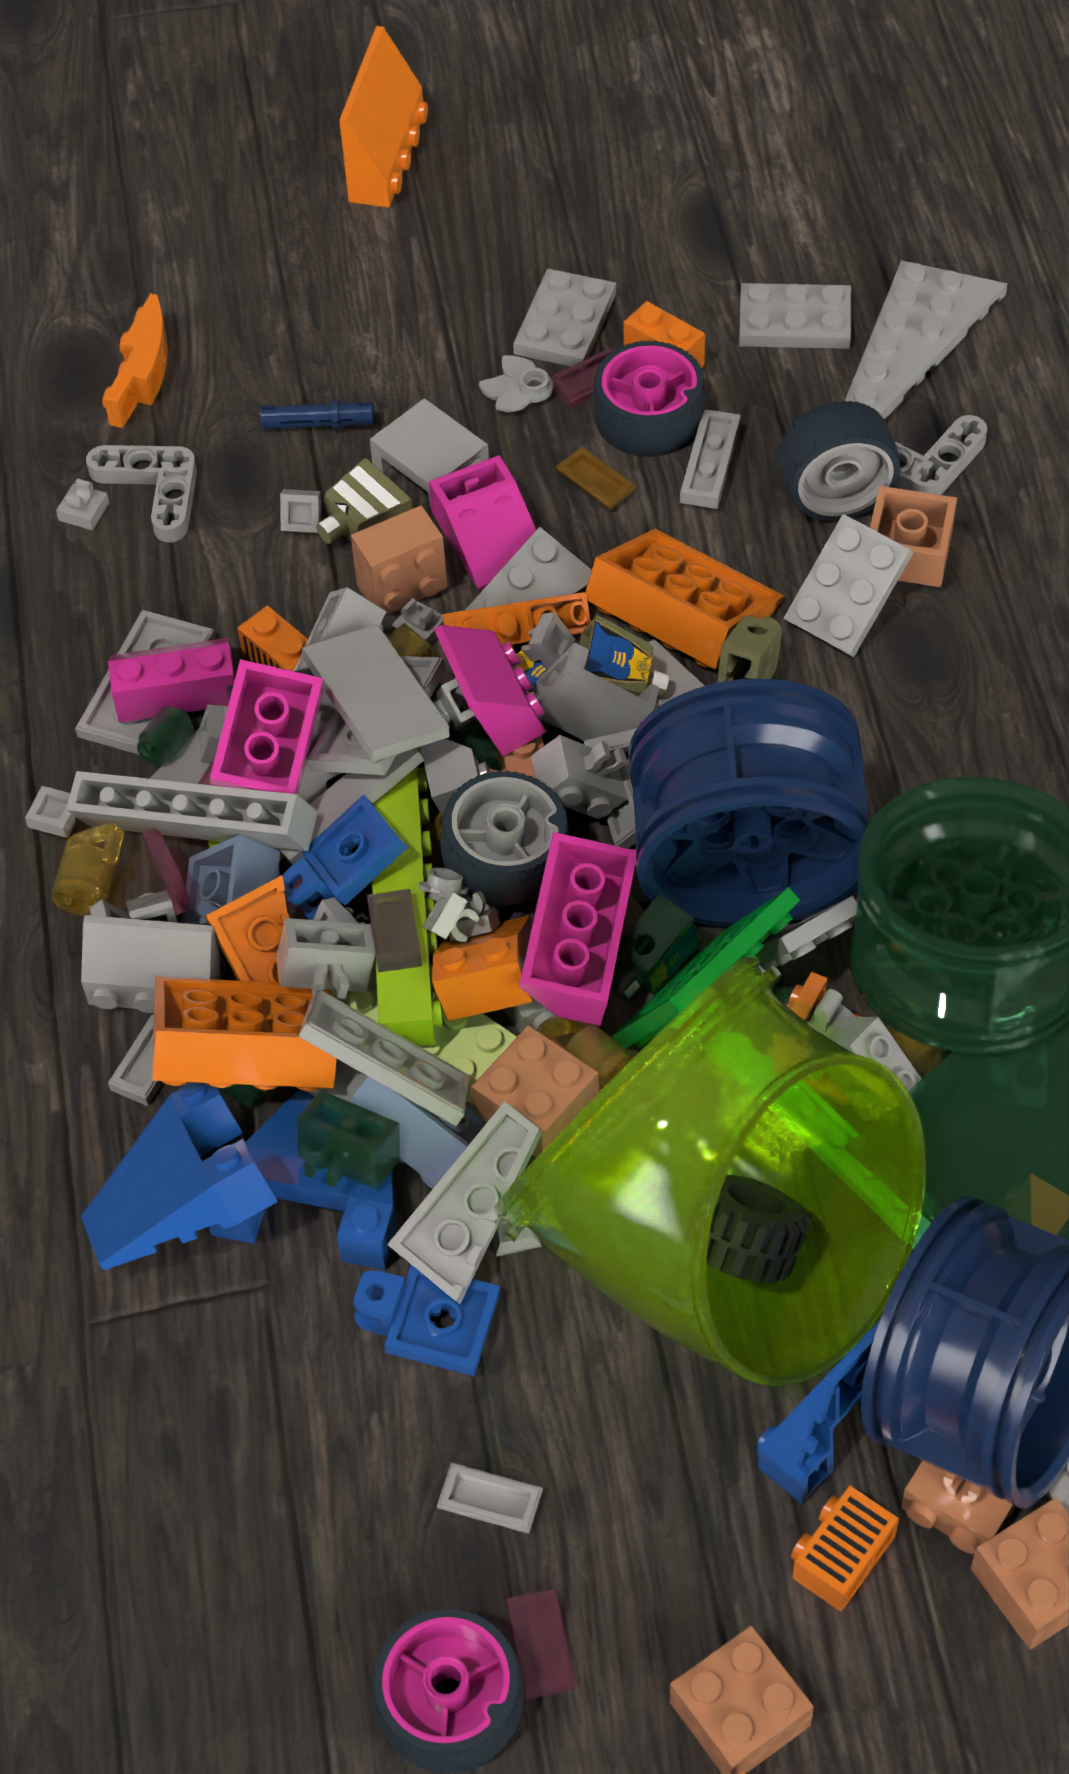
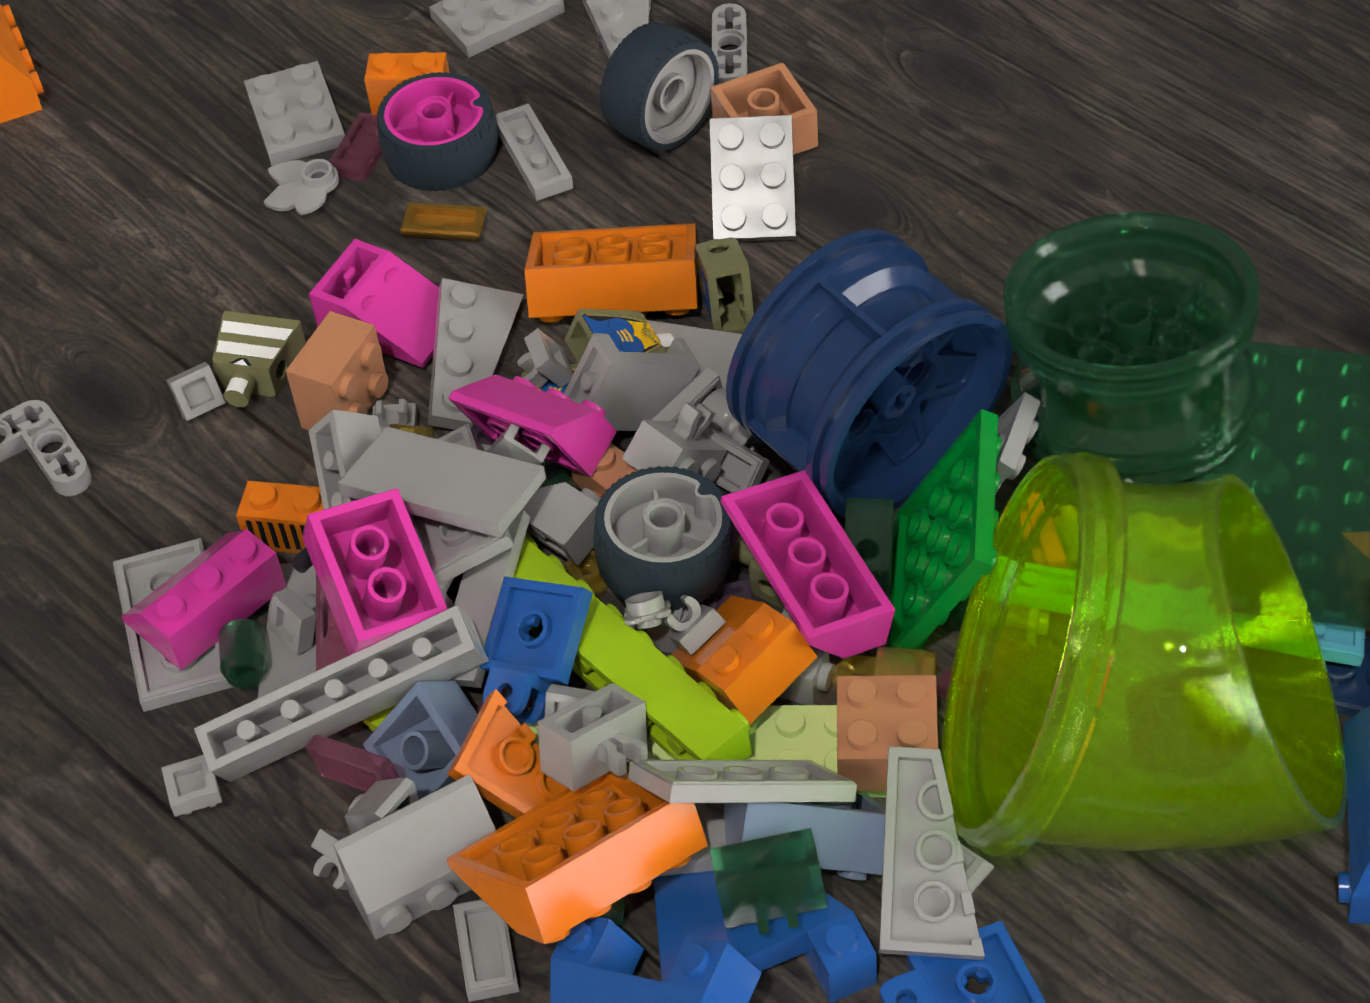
camera: 35 degrees left, 5 degrees down
clear yellow piece [51,822,124,916] -> none
dark blue pin [260,400,375,430] -> none
tile [367,889,422,973] -> none
light grey panel [370,398,489,507] -> none
light grey tile [422,889,479,942] -> none
orange slope [442,592,591,645] -> none

